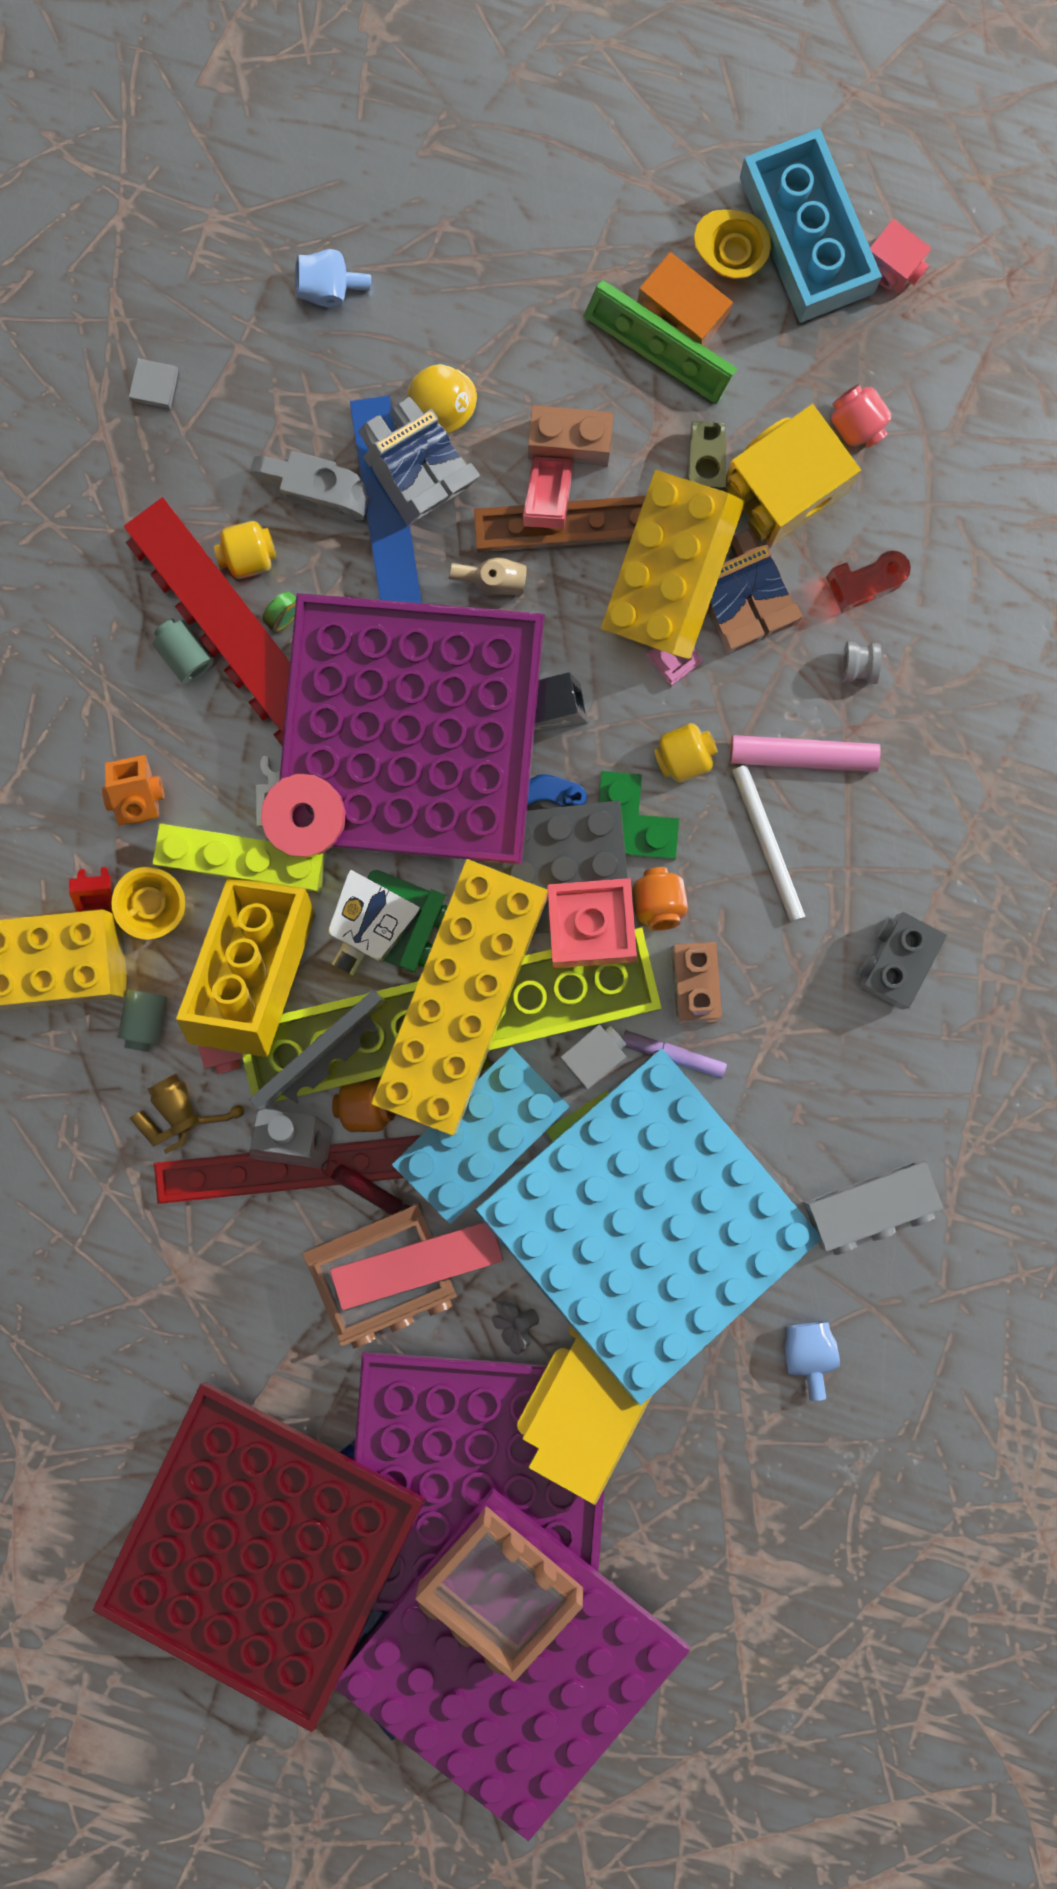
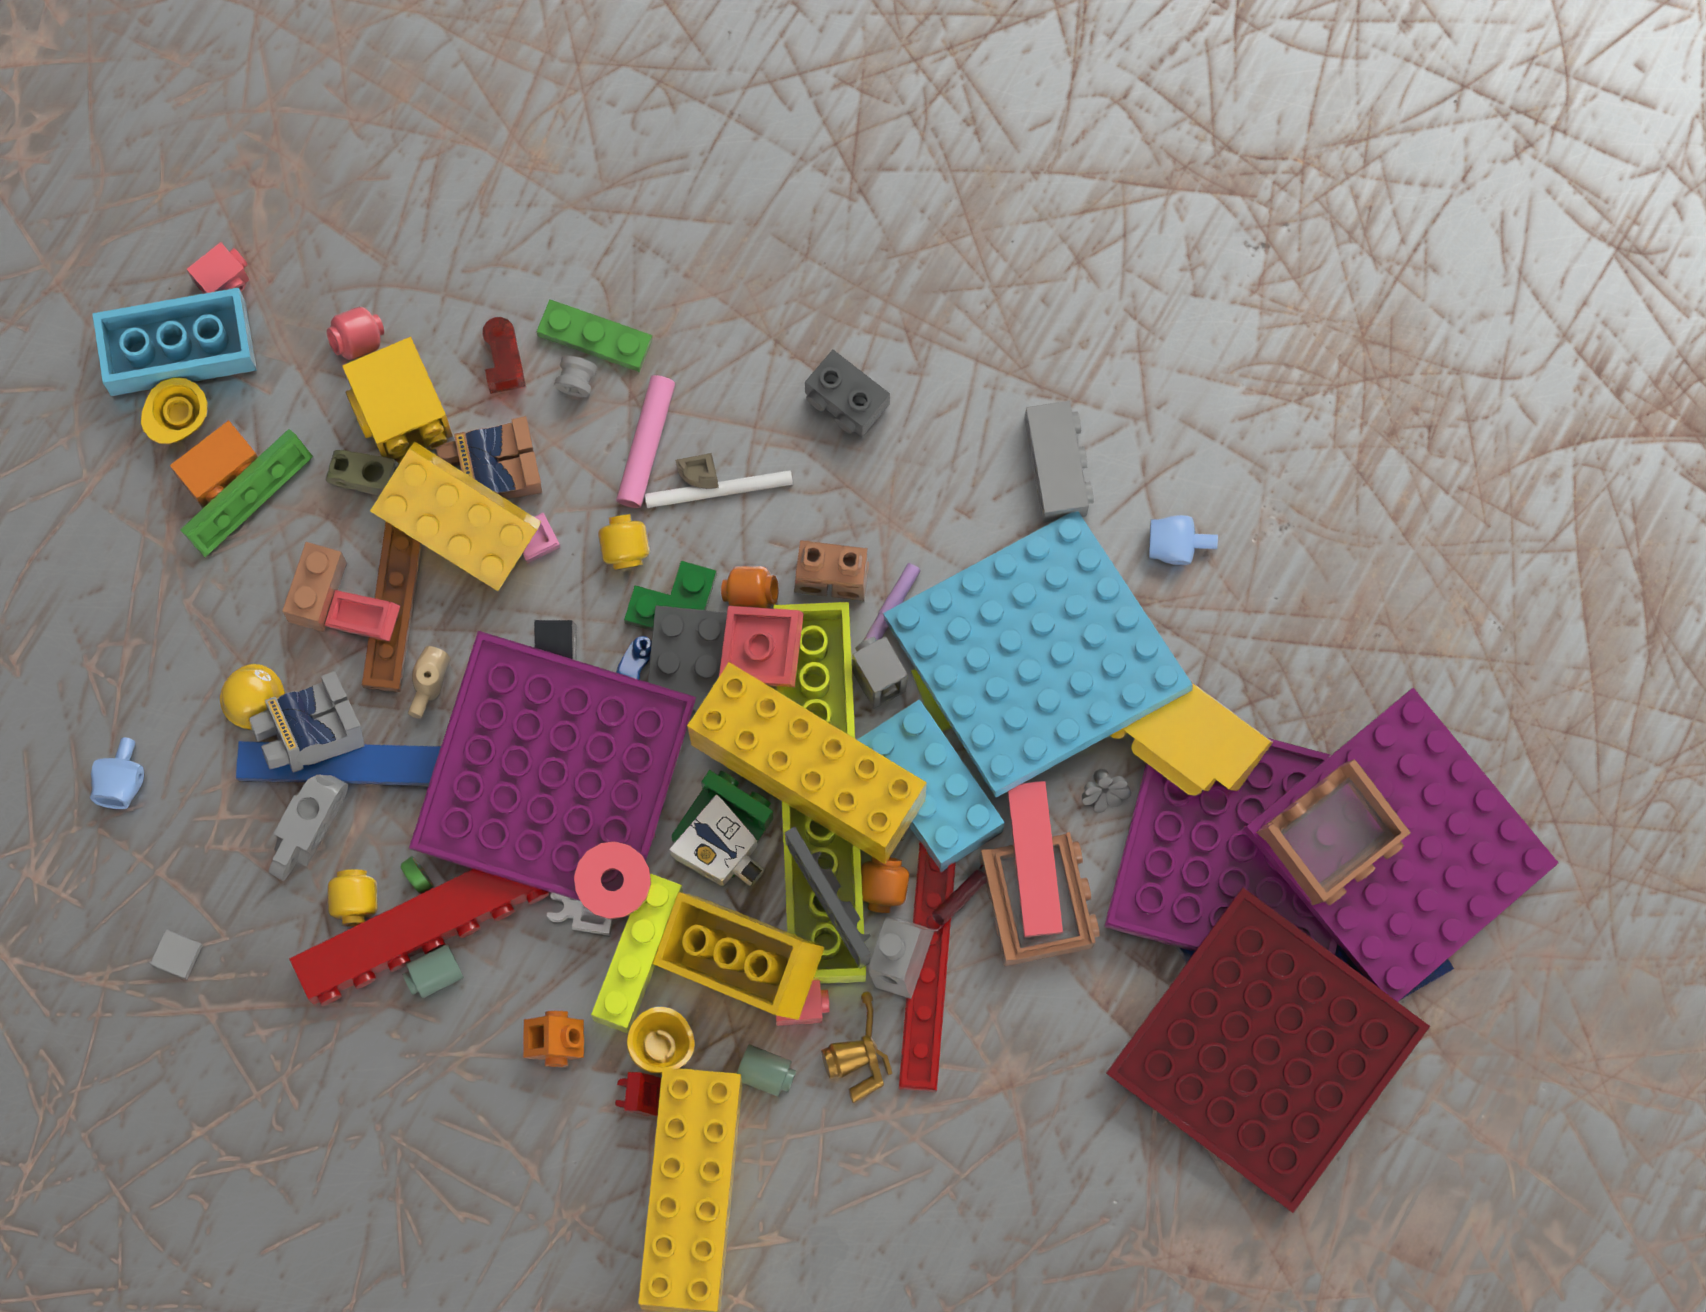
camera: 75 degrees left, 10 degrees down
none -> bright green plate [536,299,653,372]
none -> dark tan tile [675,453,719,489]

